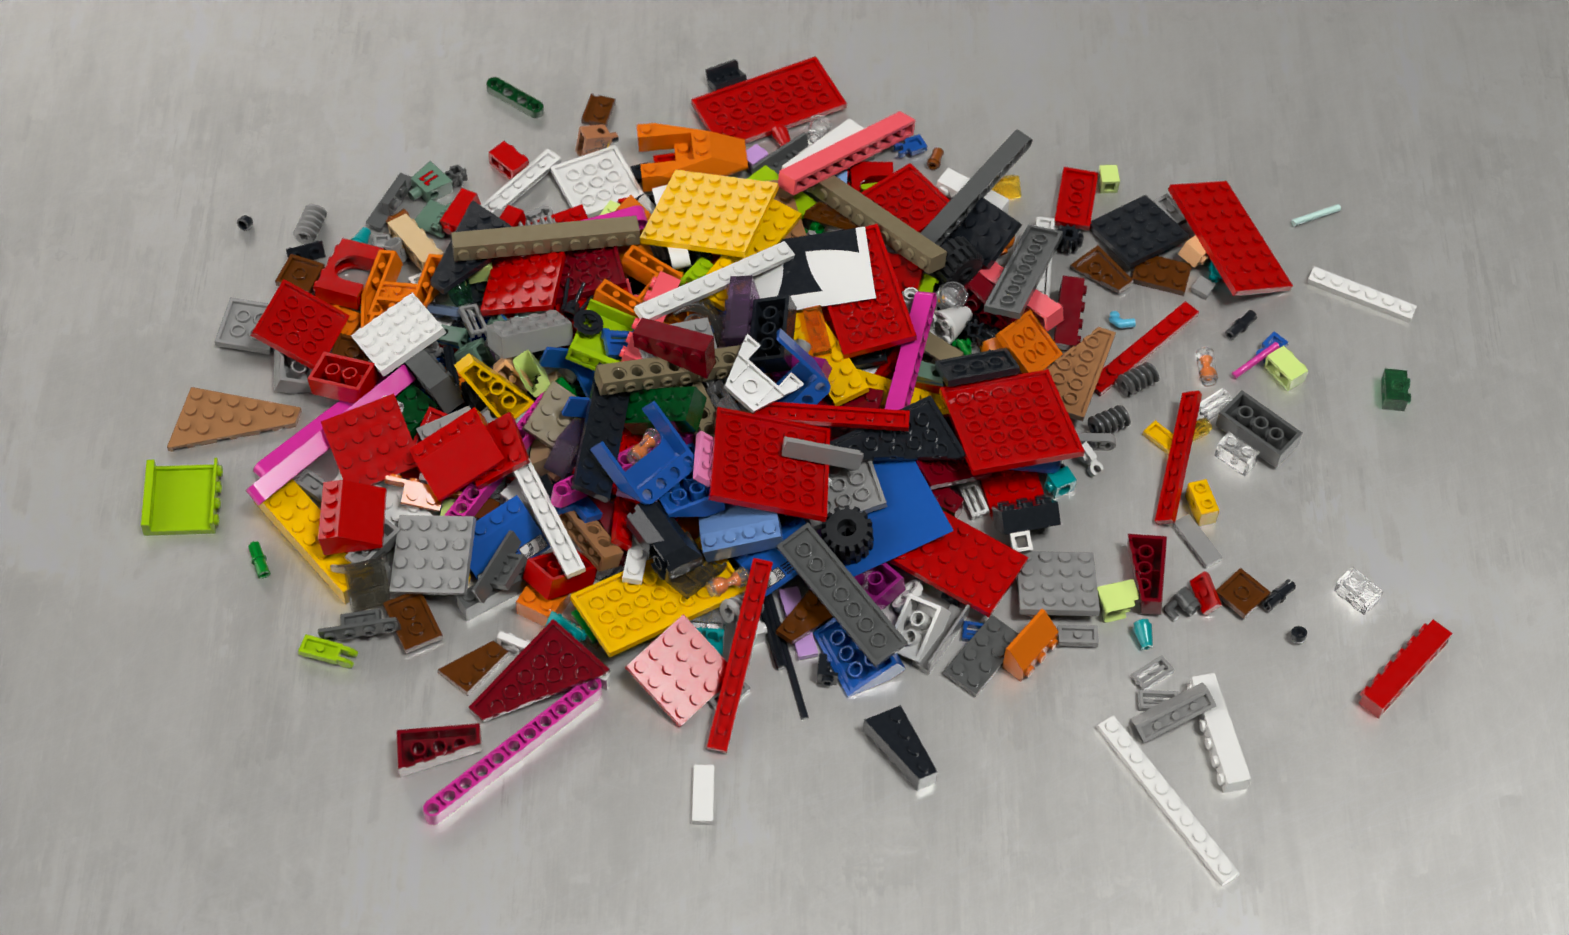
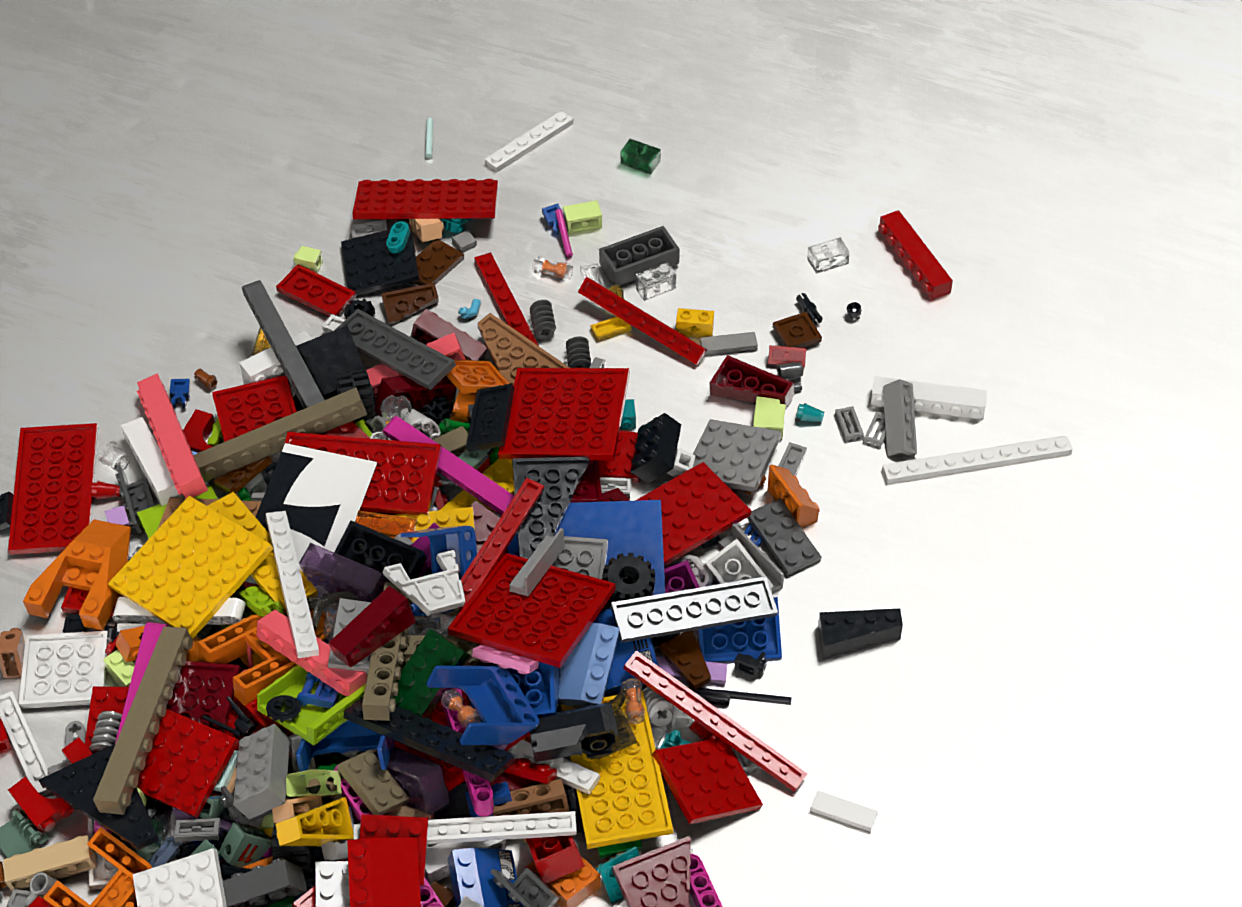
camera: 65 degrees left, 5 degrees down
black pin [1225,310,1257,340] -> none
none -> teal plate [386,221,410,253]

